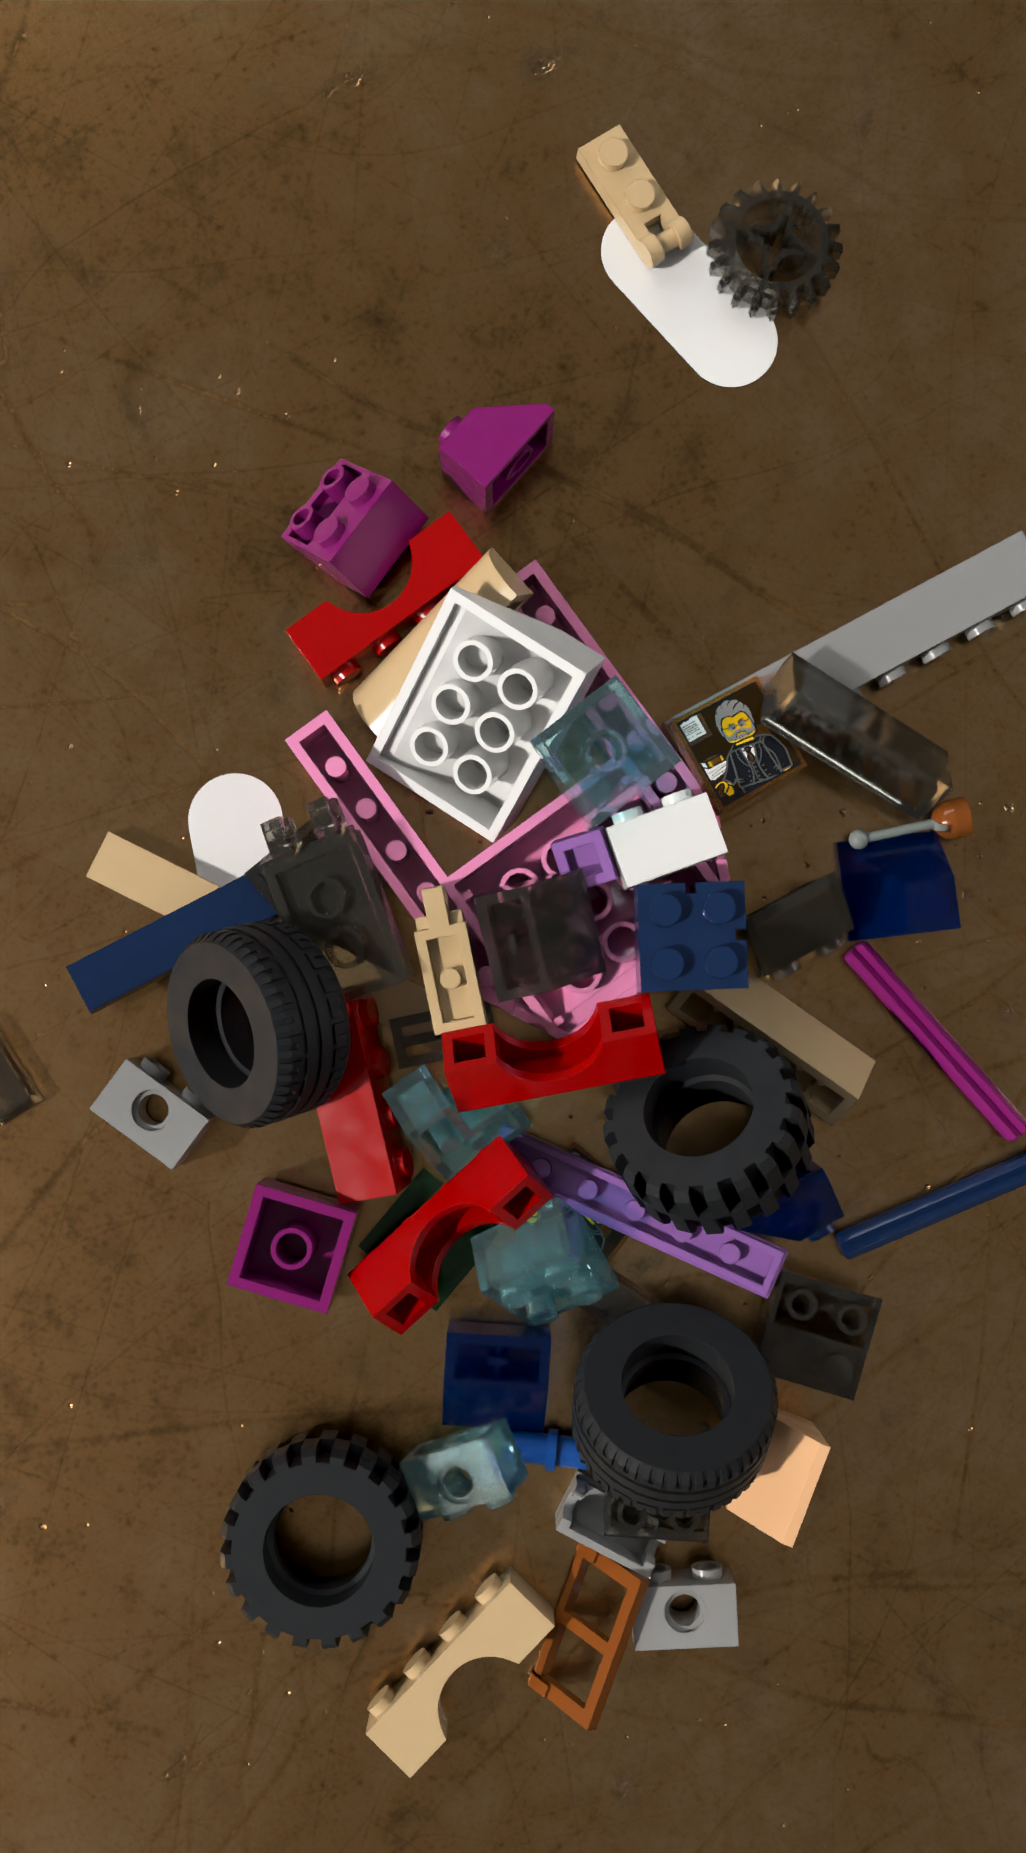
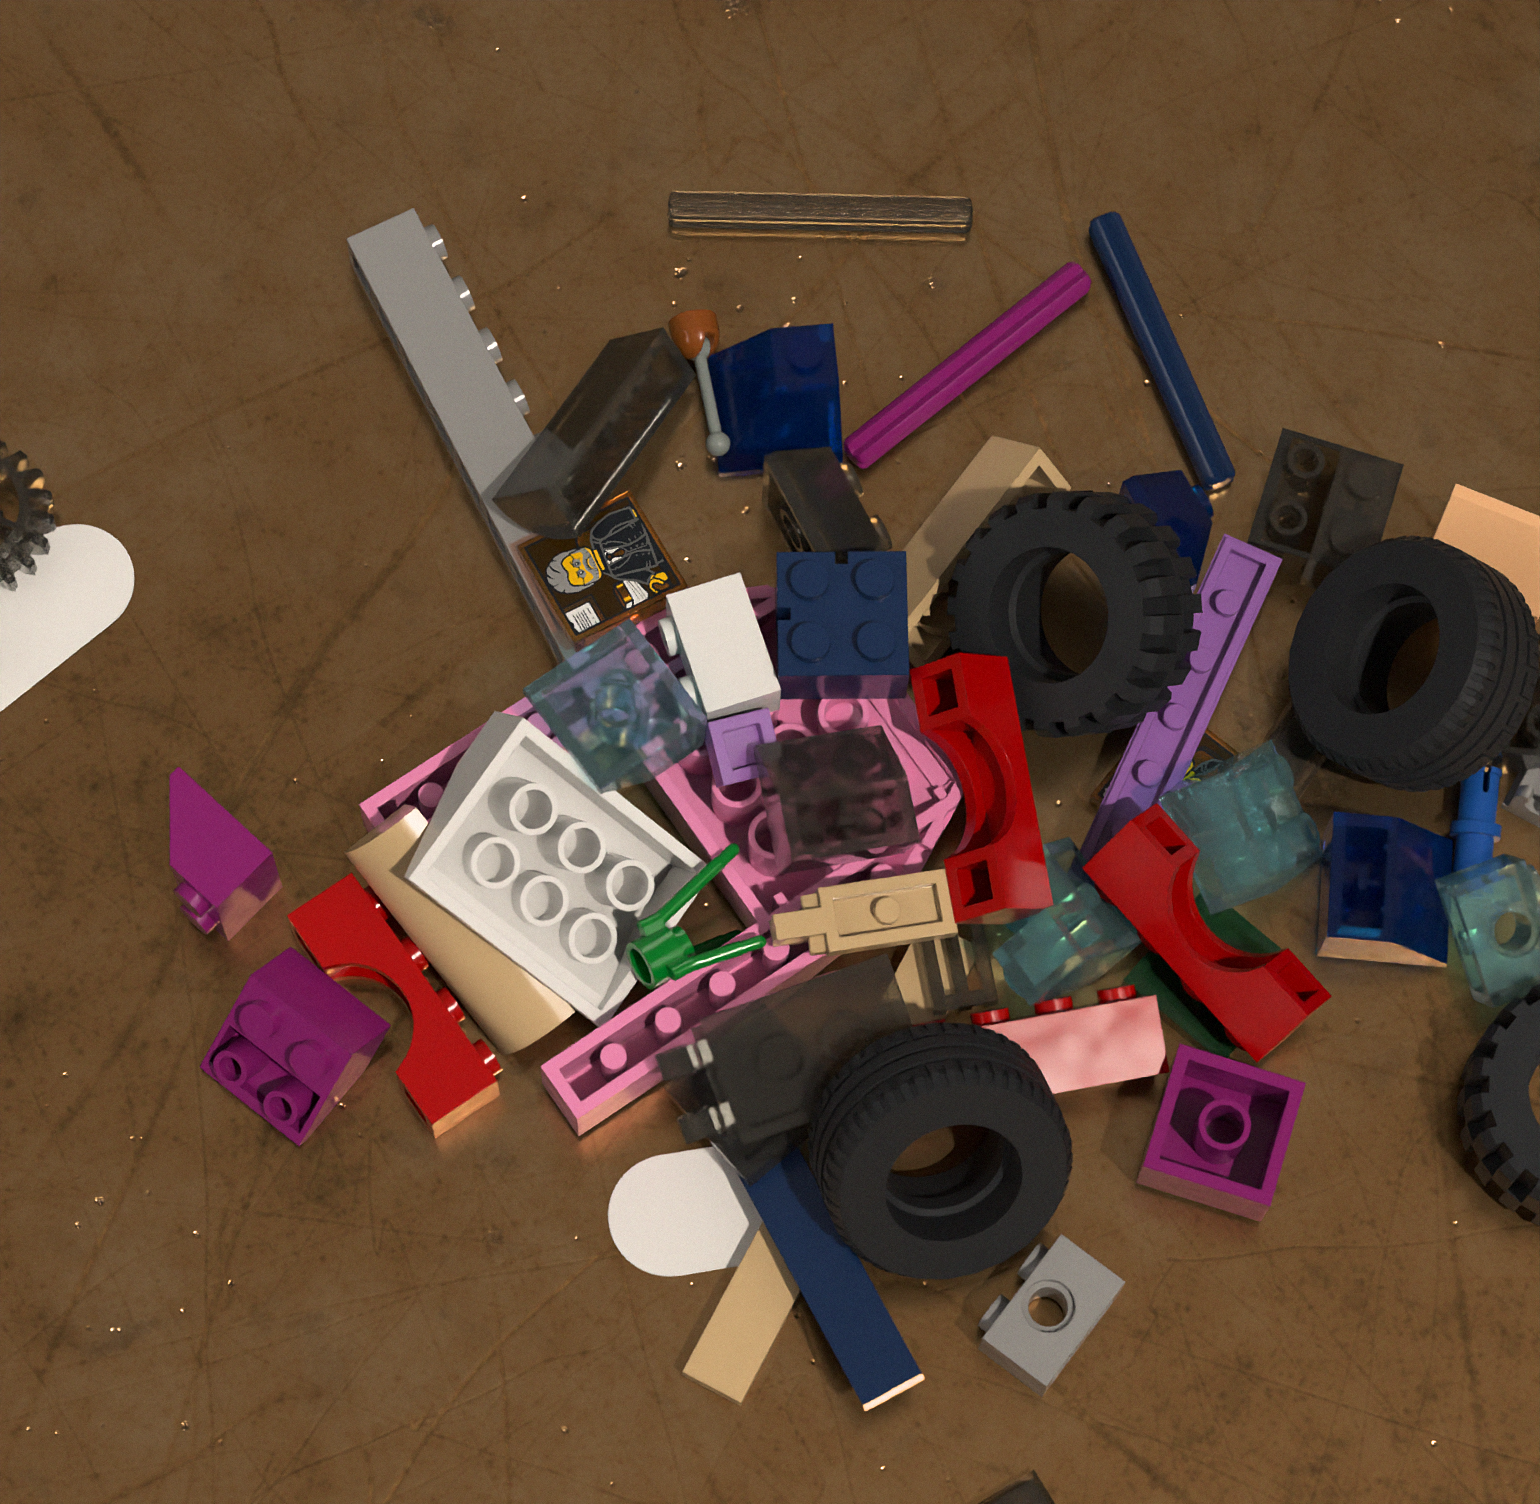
camera: 90 degrees left, 15 degrees down
none -> green plant [626,843,766,990]

